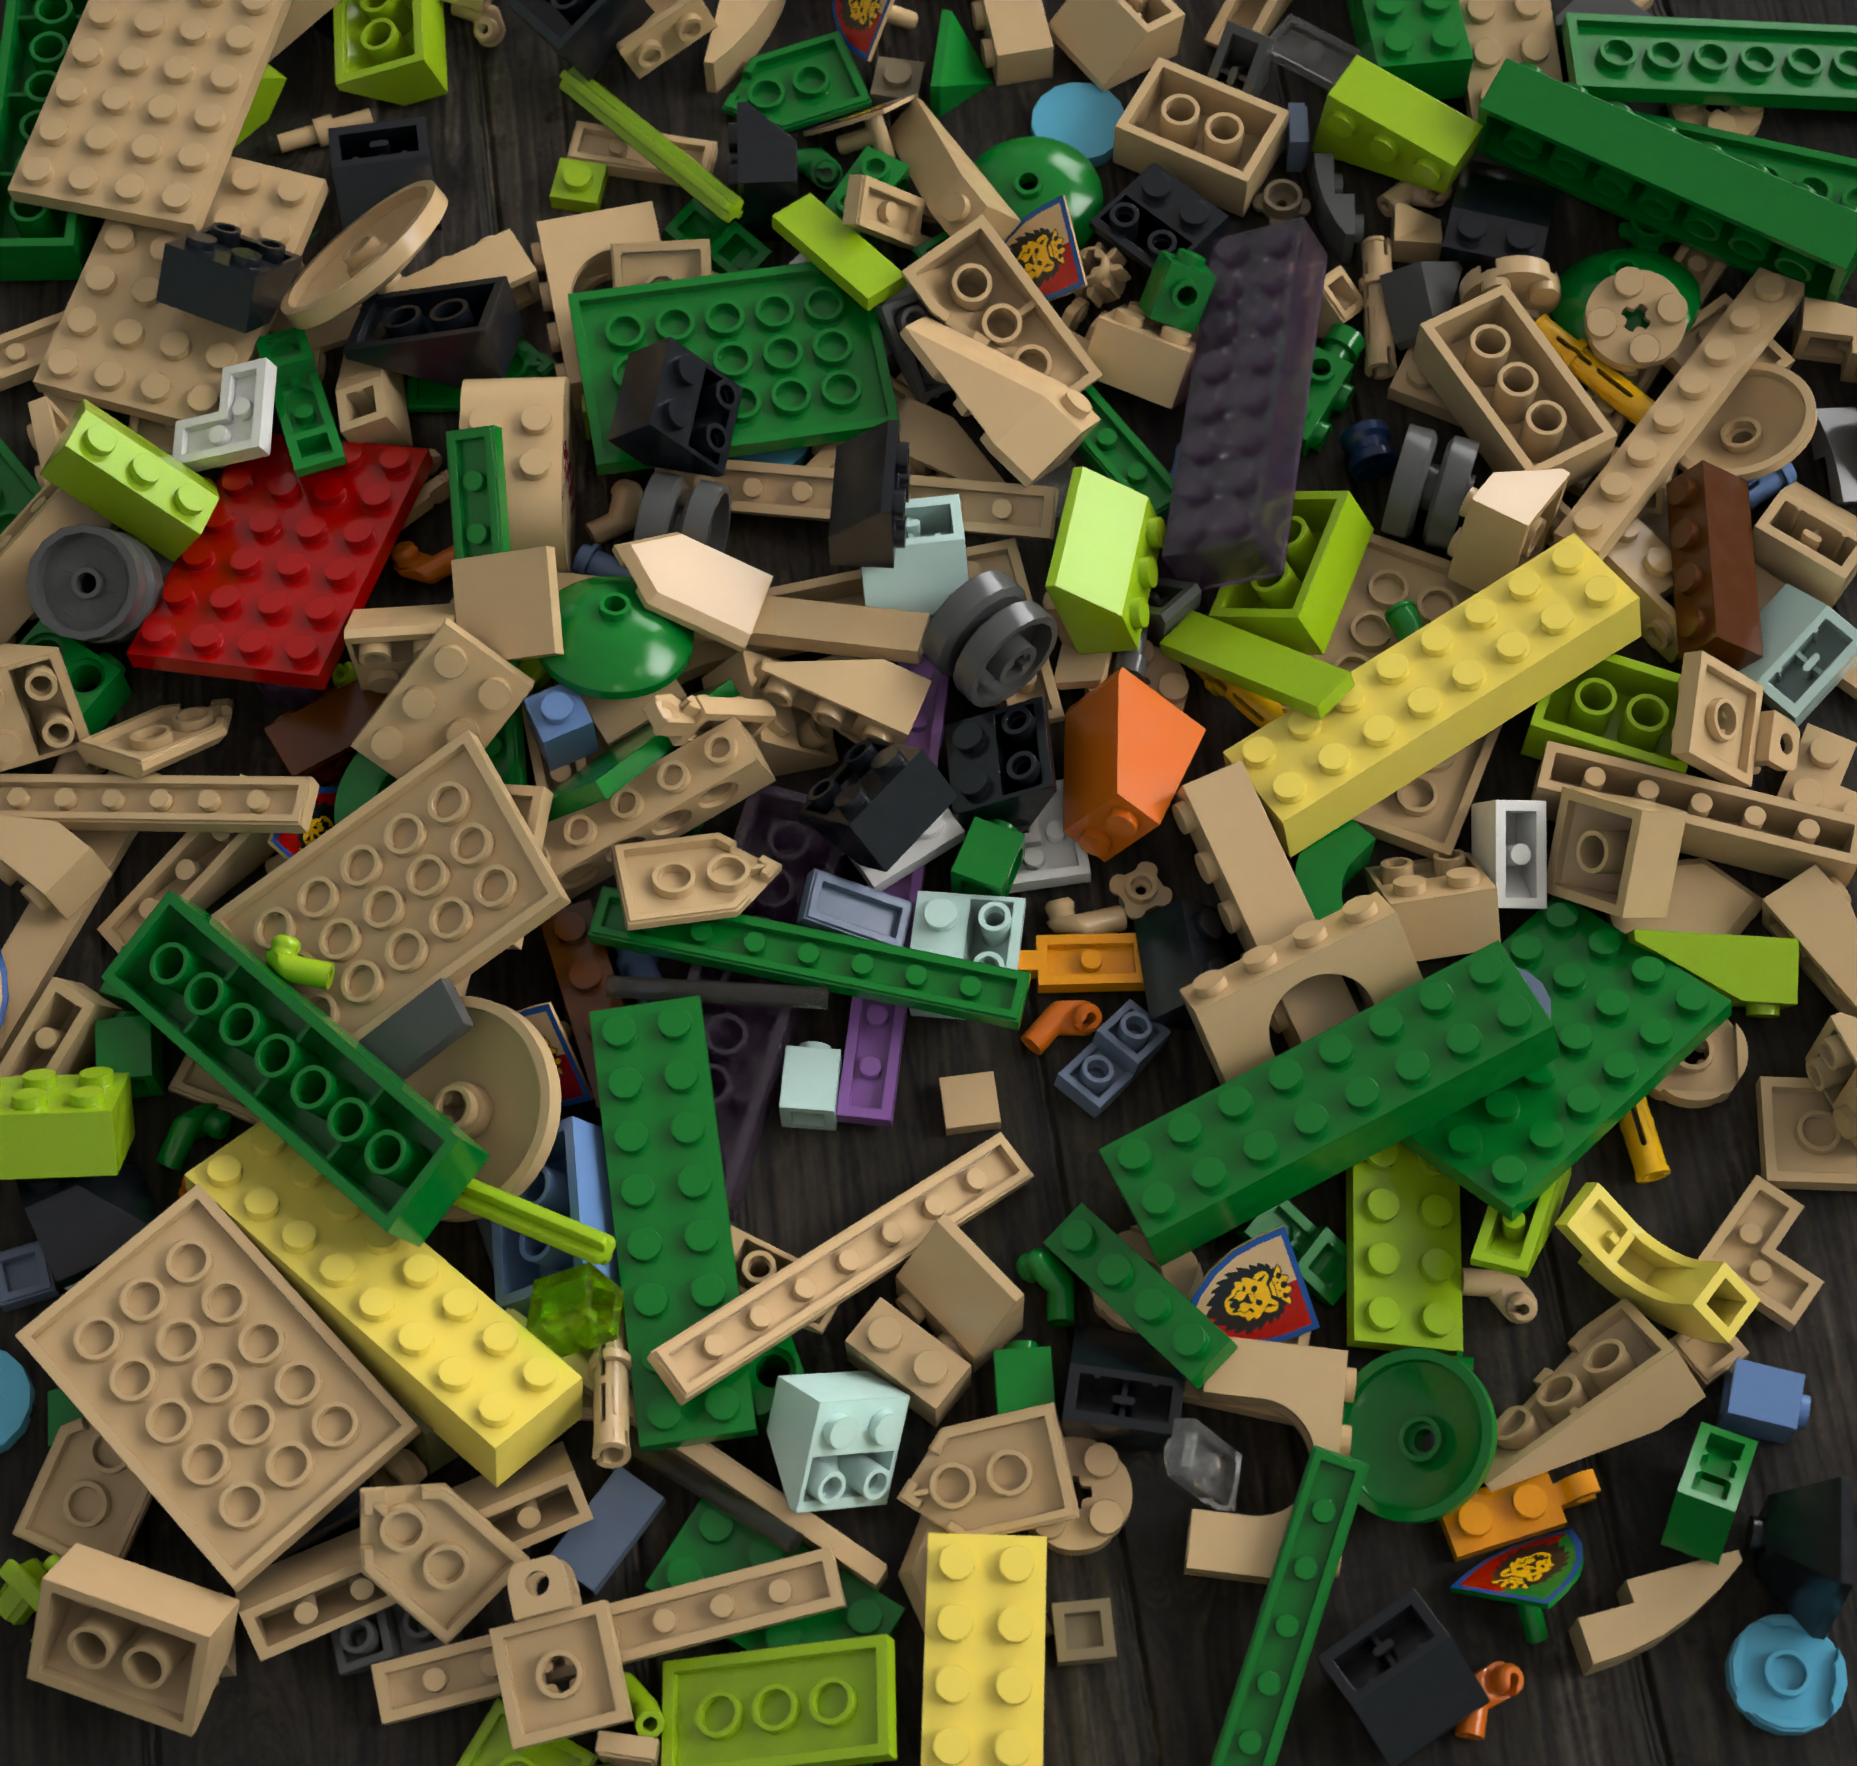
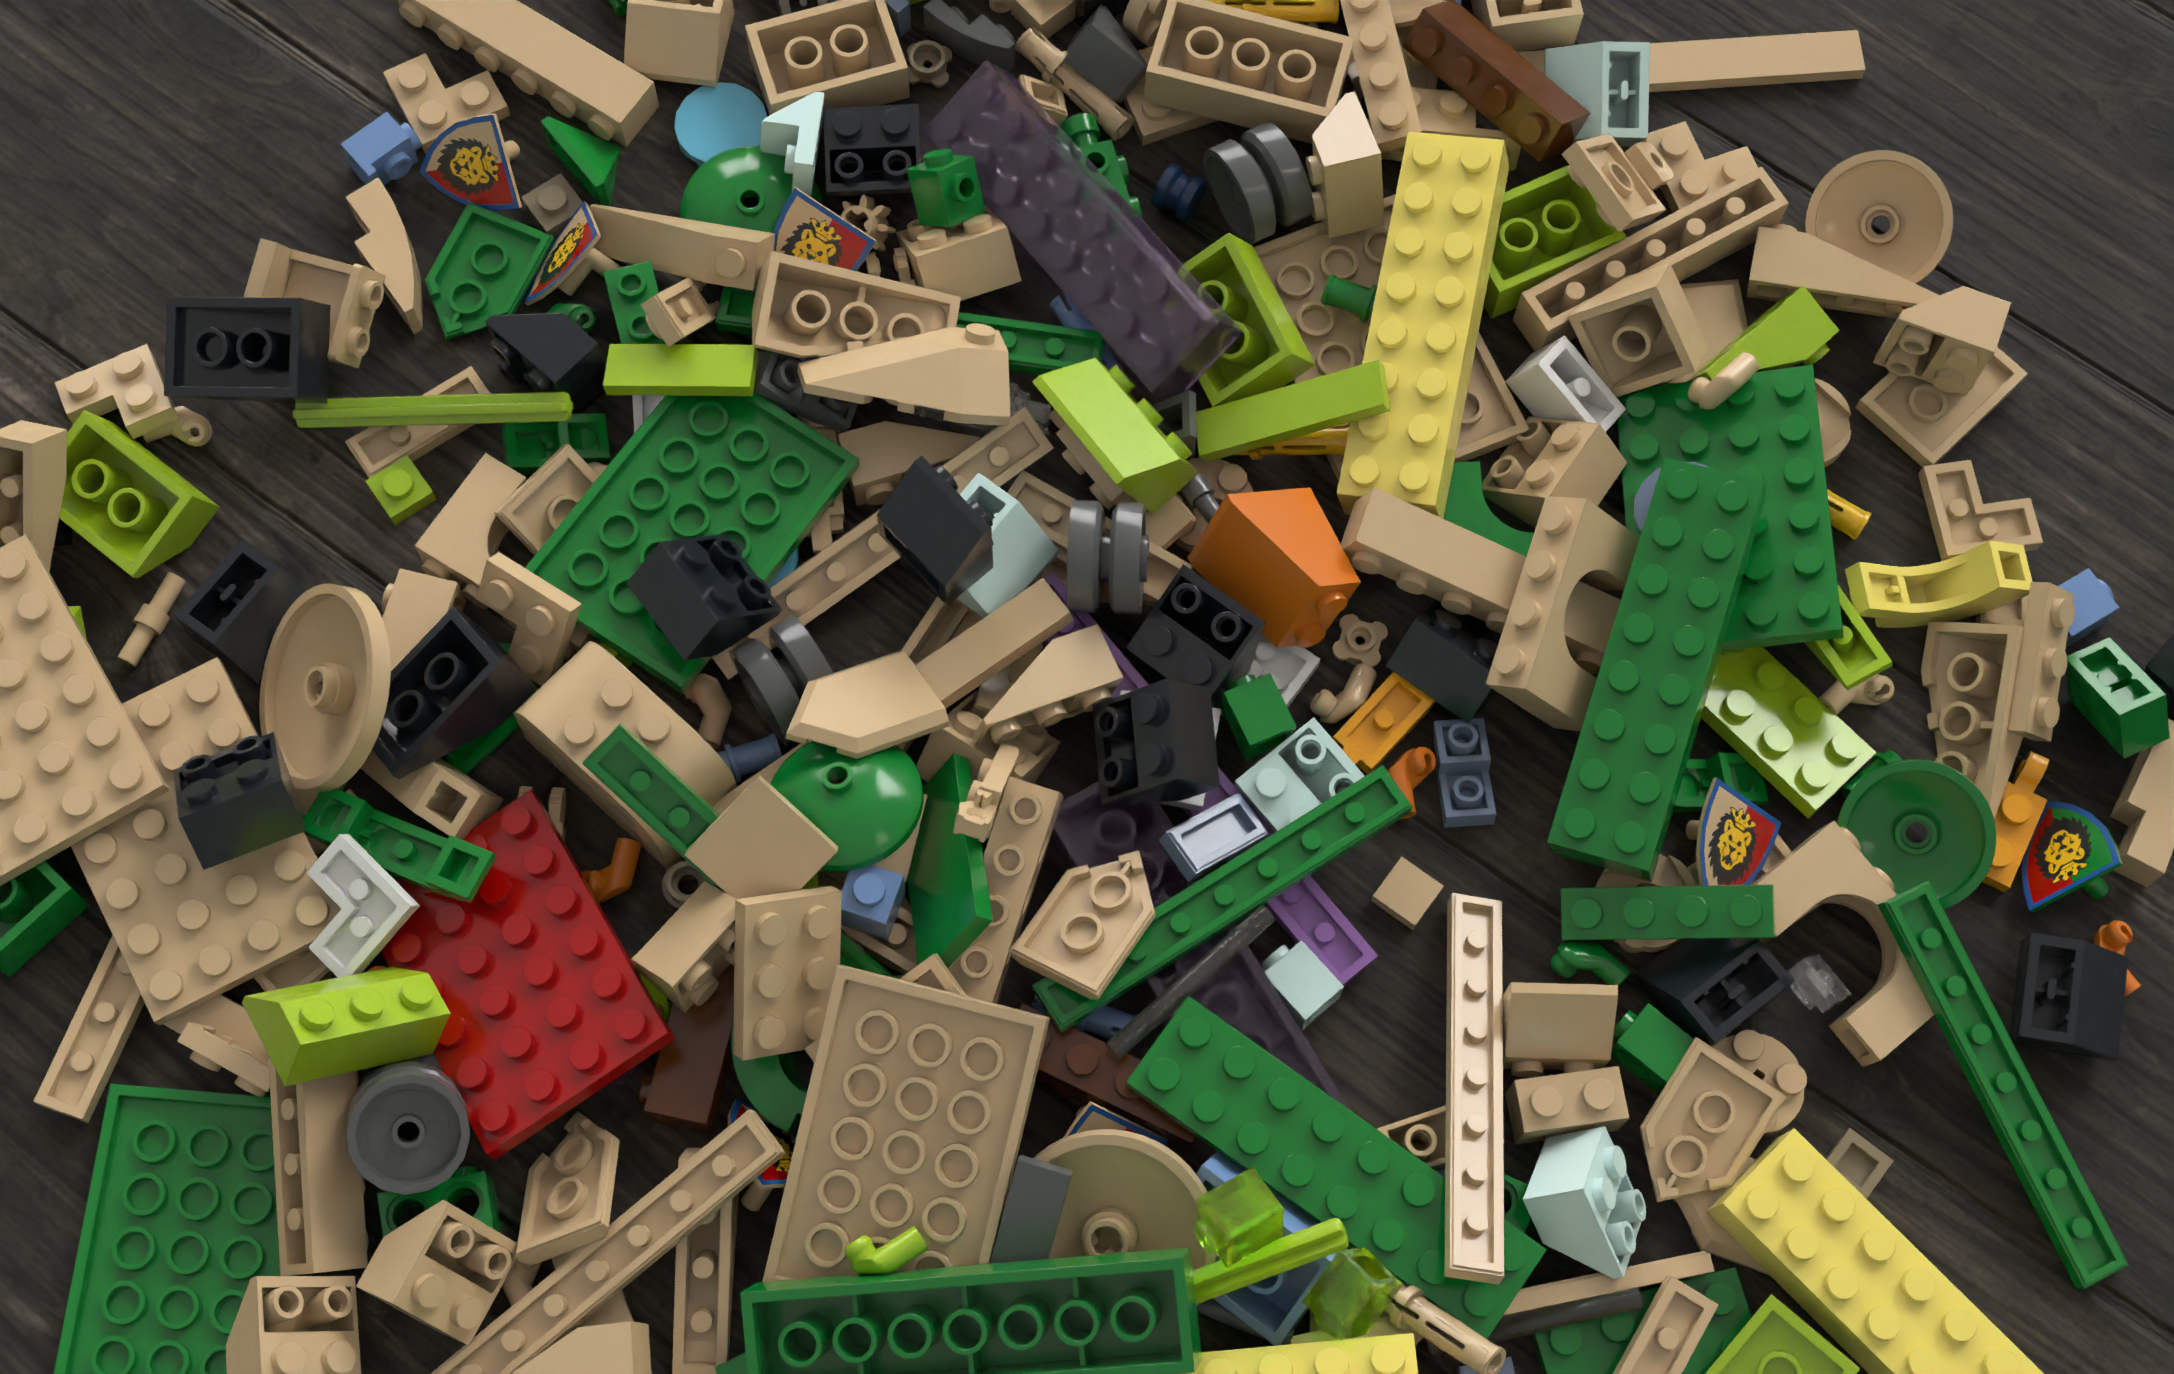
camera: 50 degrees left, 5 degrees up
none -> tan plate [476,552,582,686]
none -> light aqua slope [760,92,825,197]
none -> clear neon green brick [1193,1167,1284,1268]
none -> tan arm [1688,352,1759,410]
none -> tan plate [2008,582,2075,742]

